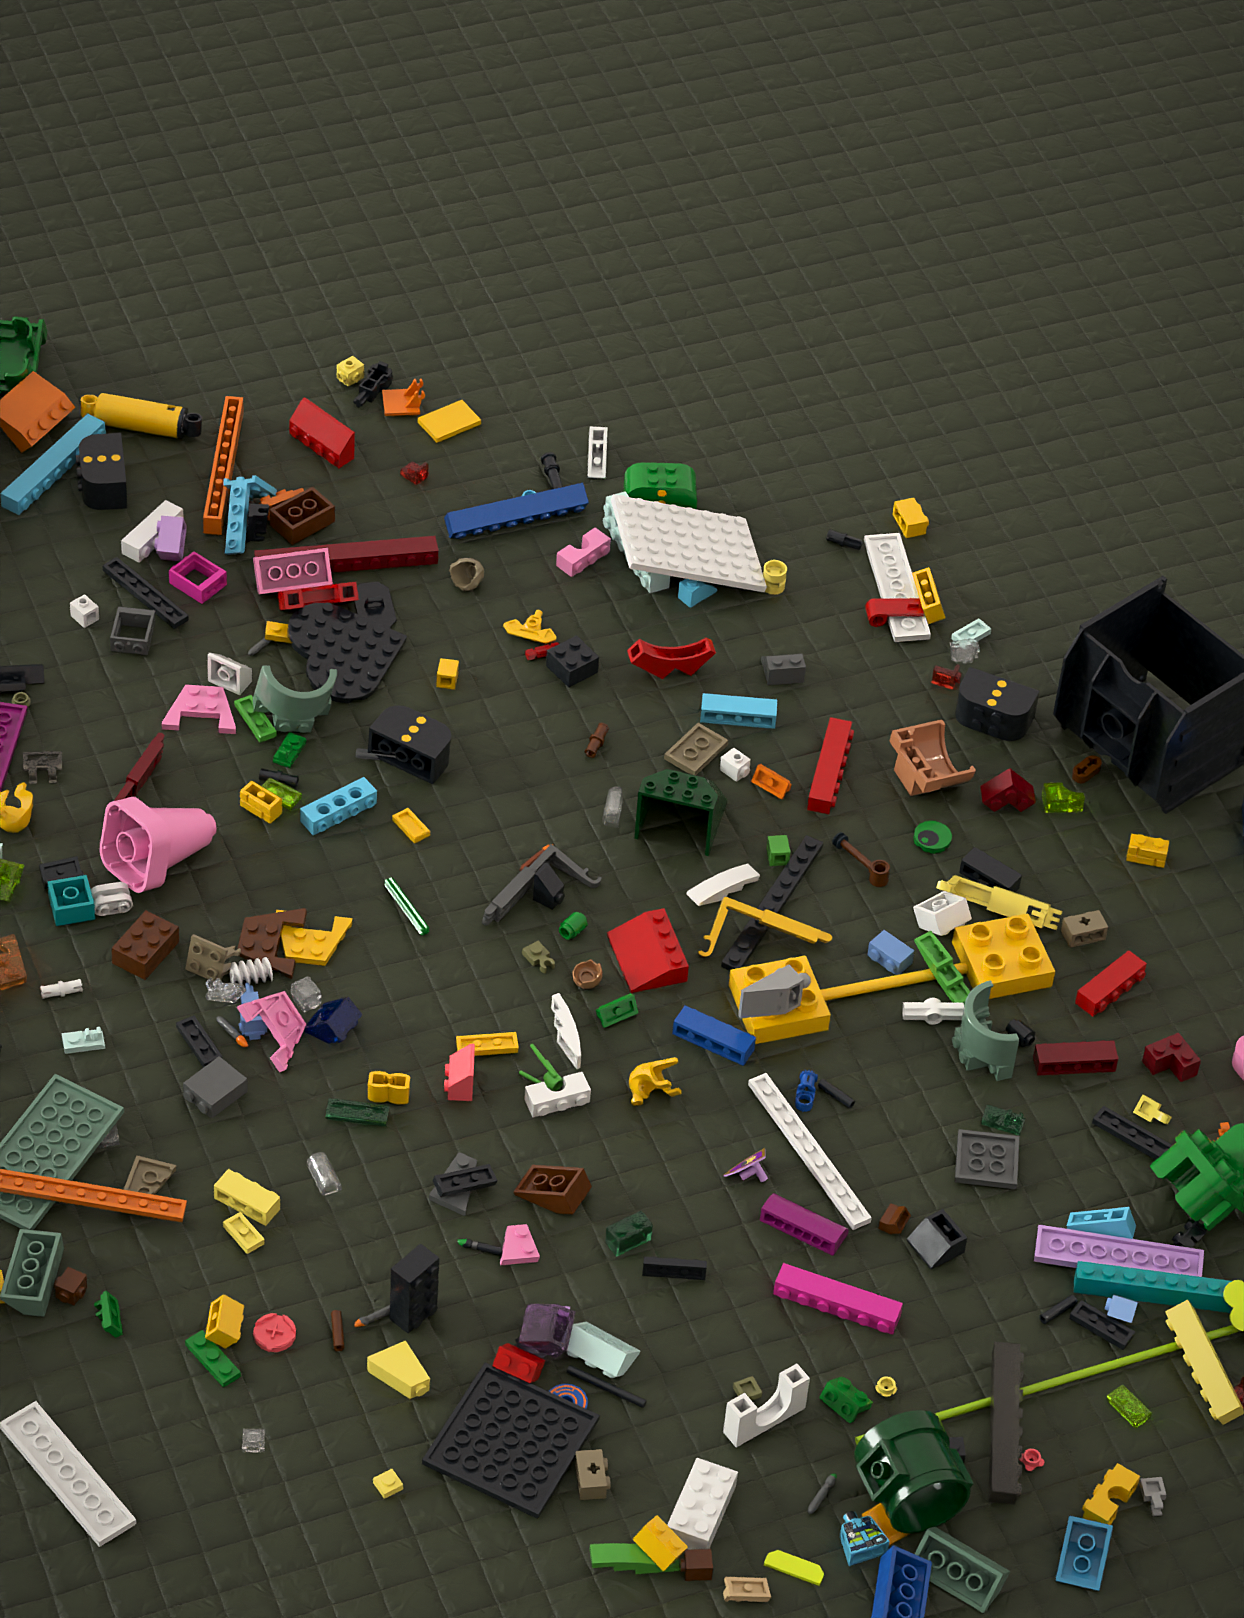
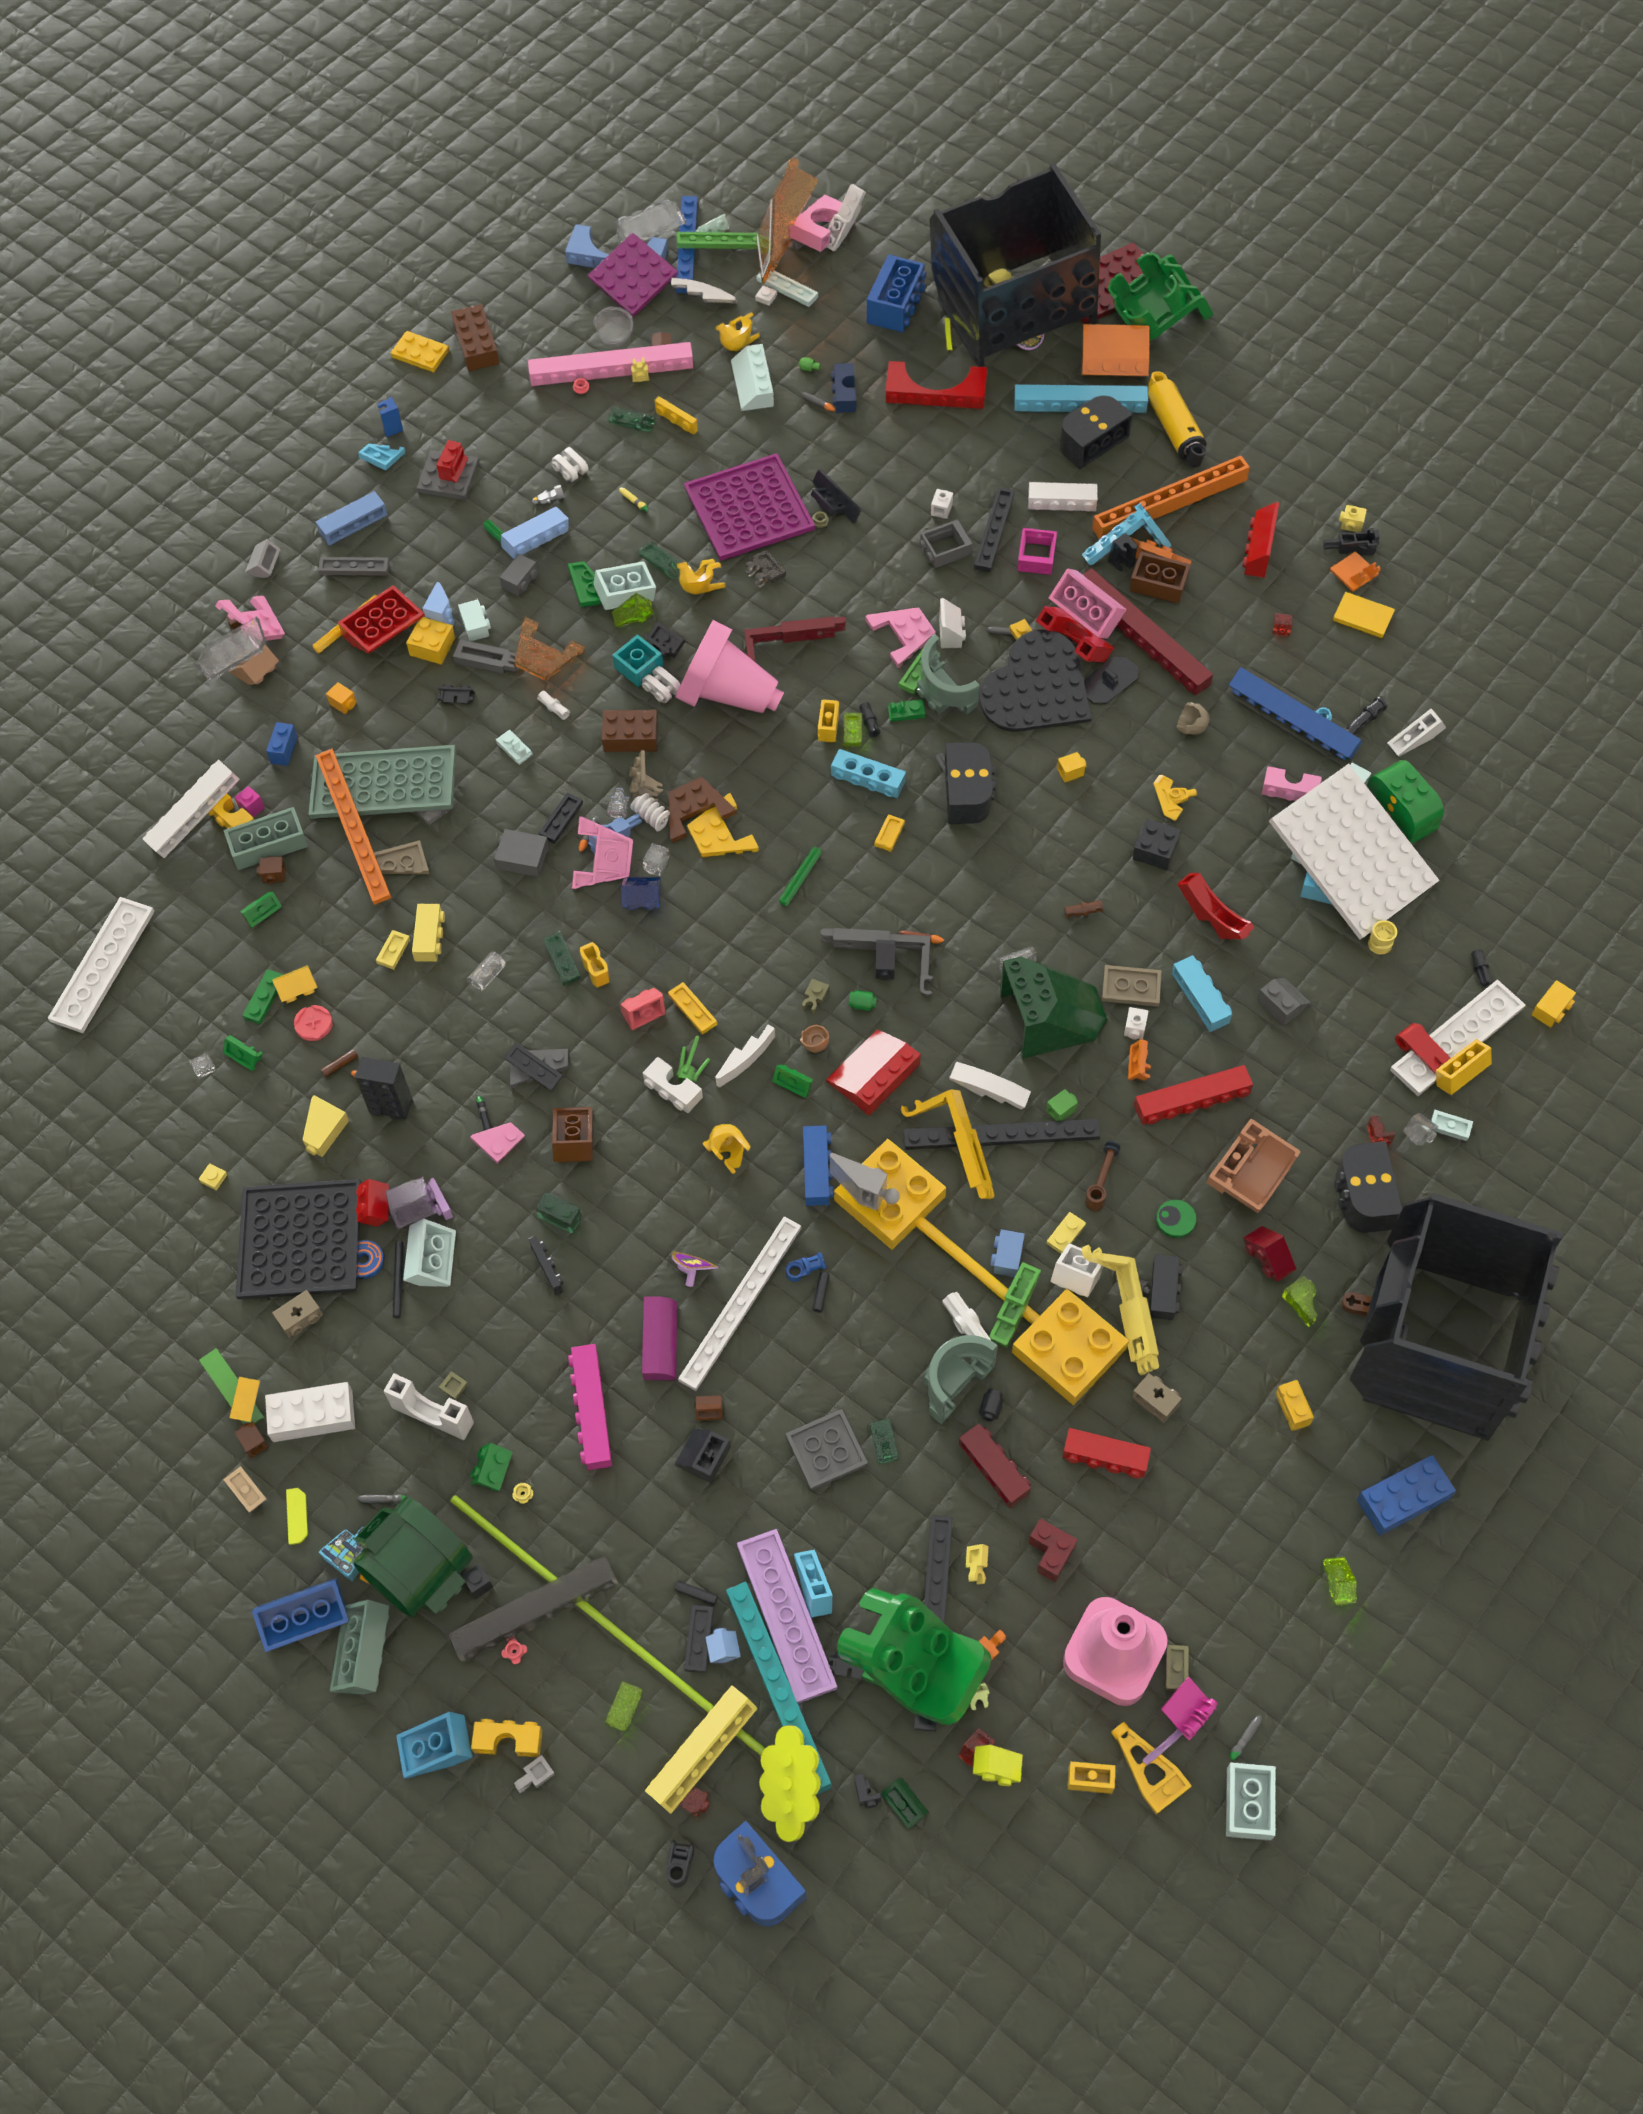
camera: 65 degrees right, 15 degrees up
lavender brick [154,515,187,561] -> none
red axle [525,642,559,660] -> none
none -> green plate [223,1035,263,1071]
none -> light yellow plate [1046,1212,1086,1254]

